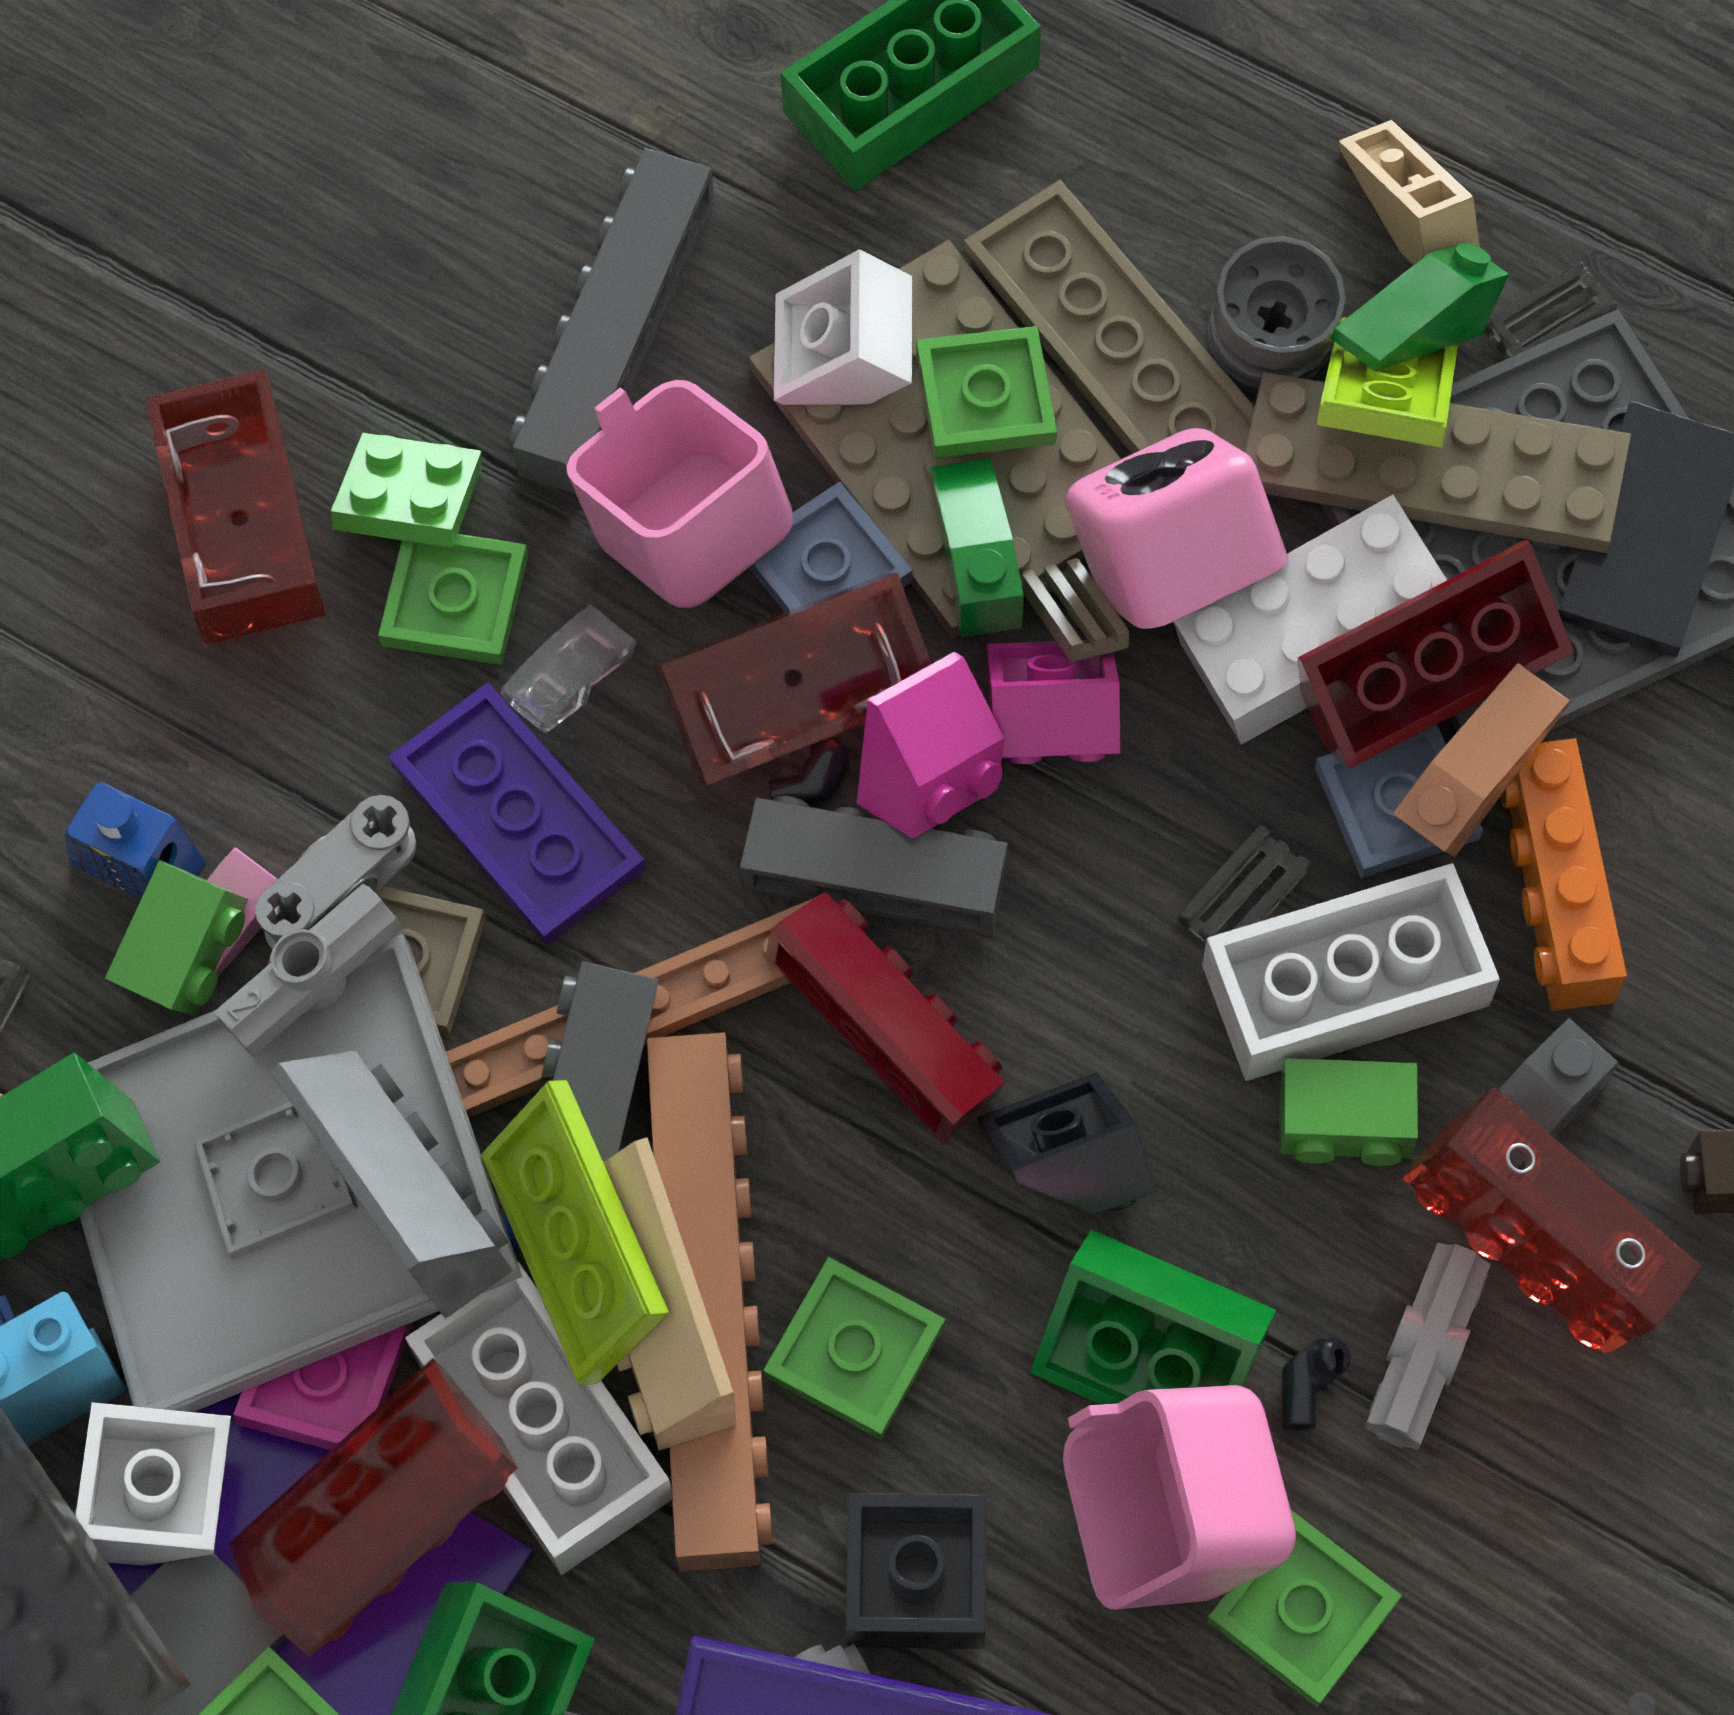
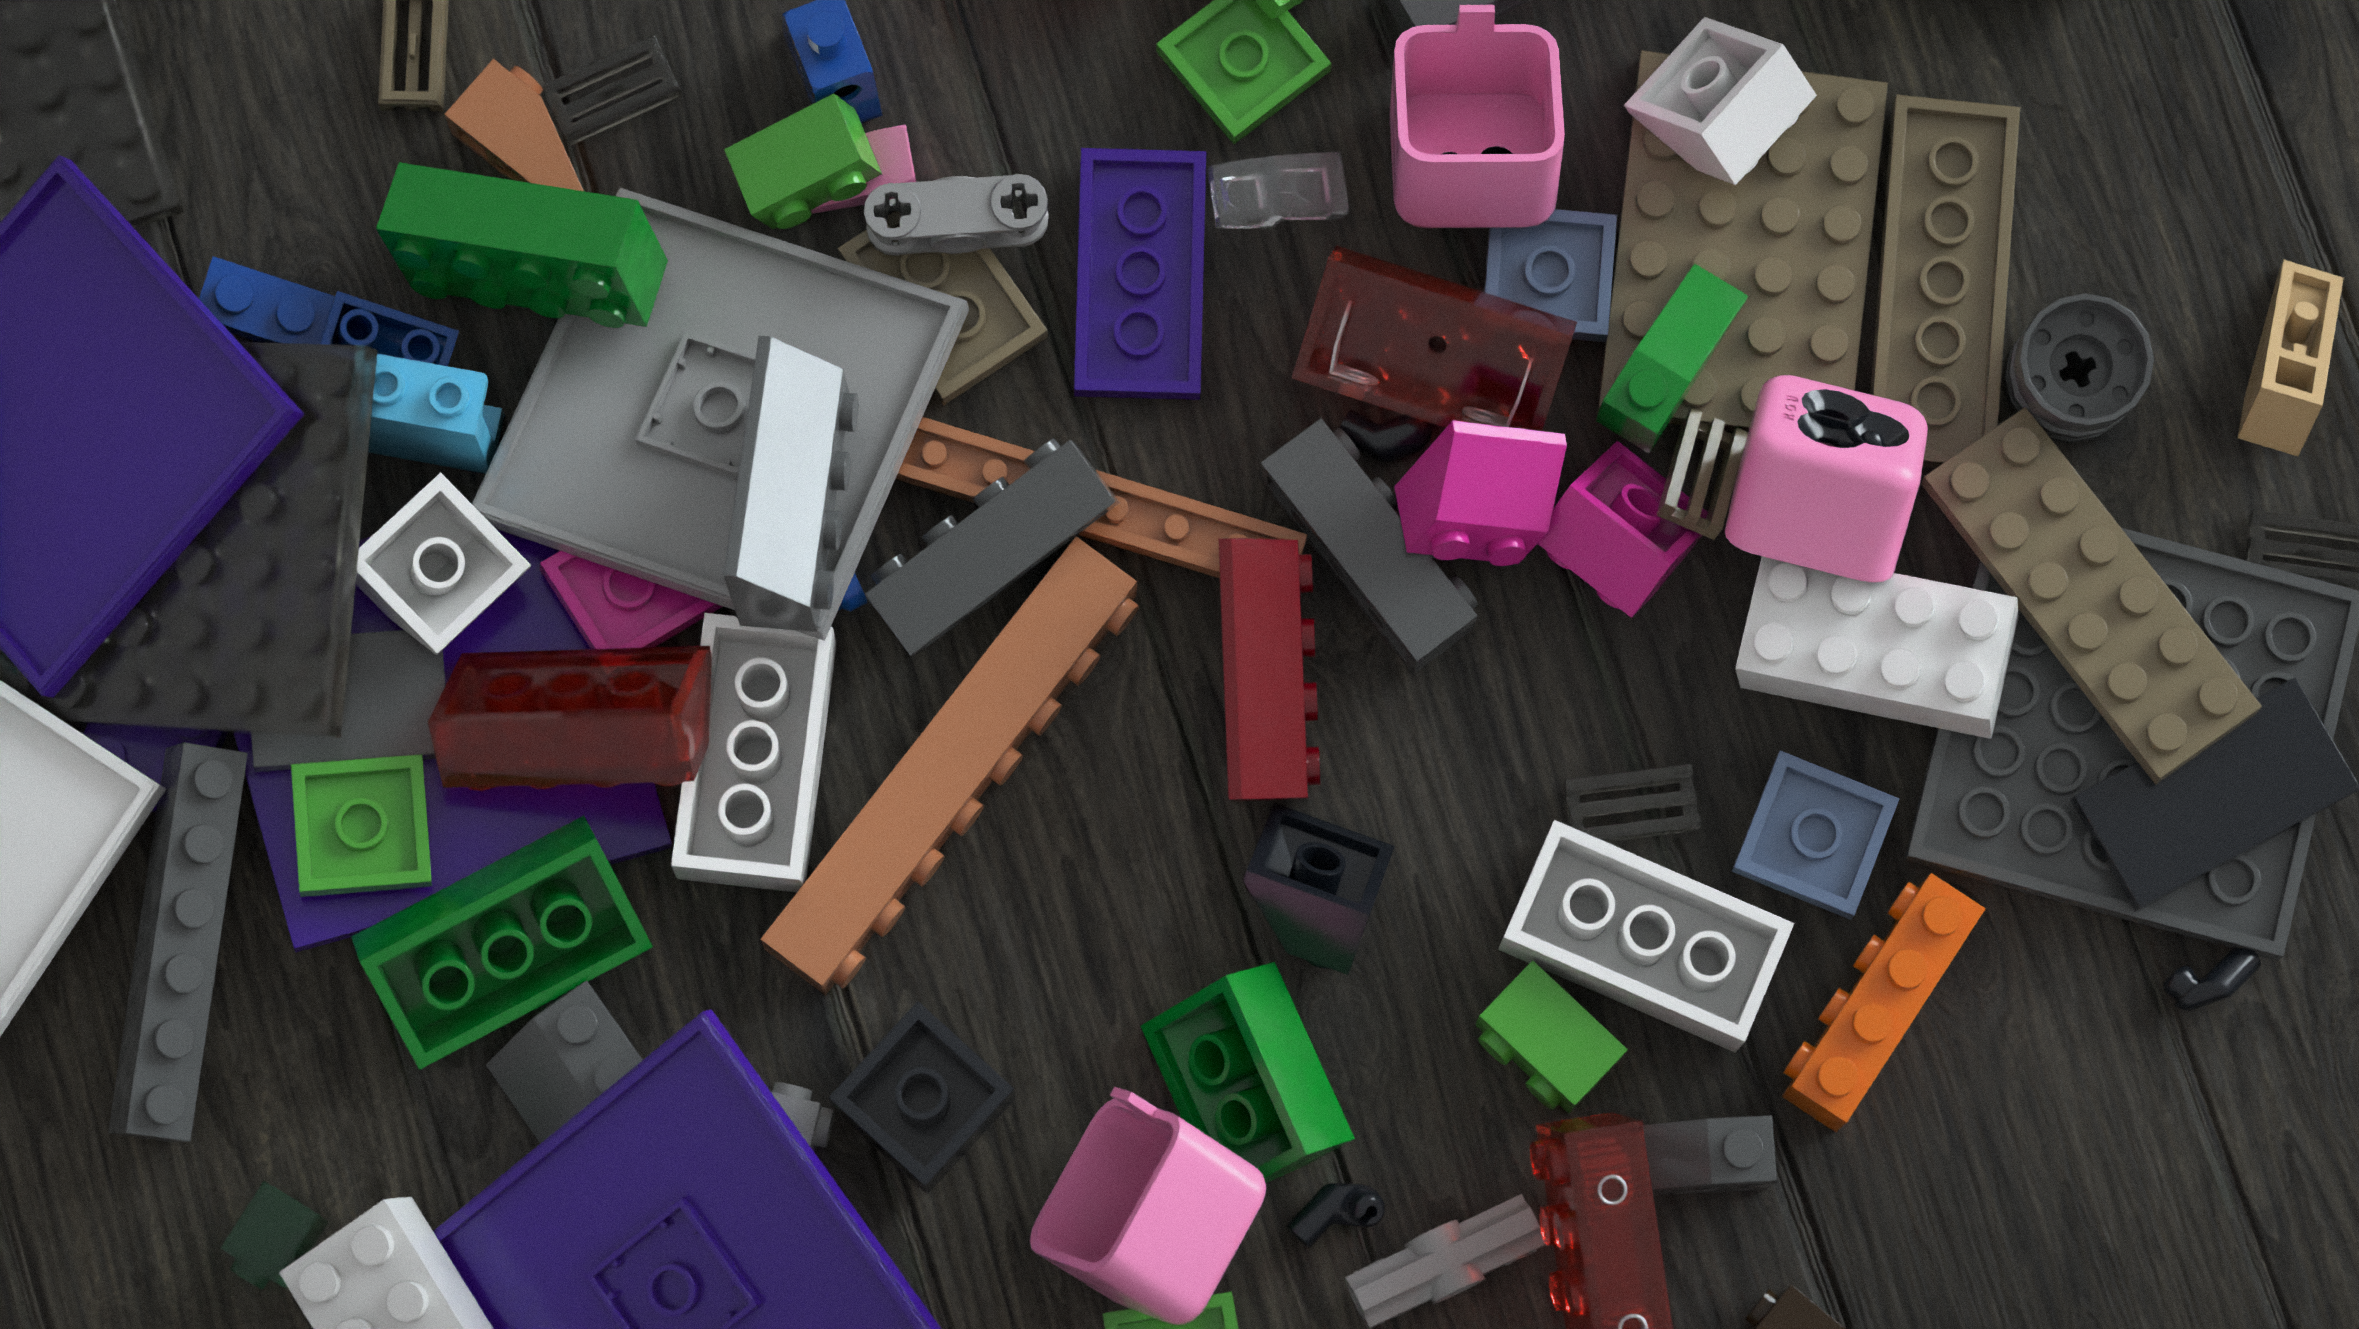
camera: 35 degrees right, 10 degrees up
light grey piece [213,883,403,1057] -> none
lime tile [481,1080,669,1386] -> none
tan slope [603,1137,737,1451] -> none
bright green plate [763,1257,946,1440] -> none
bright green plate [916,326,1057,458] -> none
dark red slope [1297,540,1575,770] -> none
lime tile [1316,317,1458,448] -> none
green slope [1330,242,1509,371] -> none
nougat slope [1393,663,1571,857] -> none

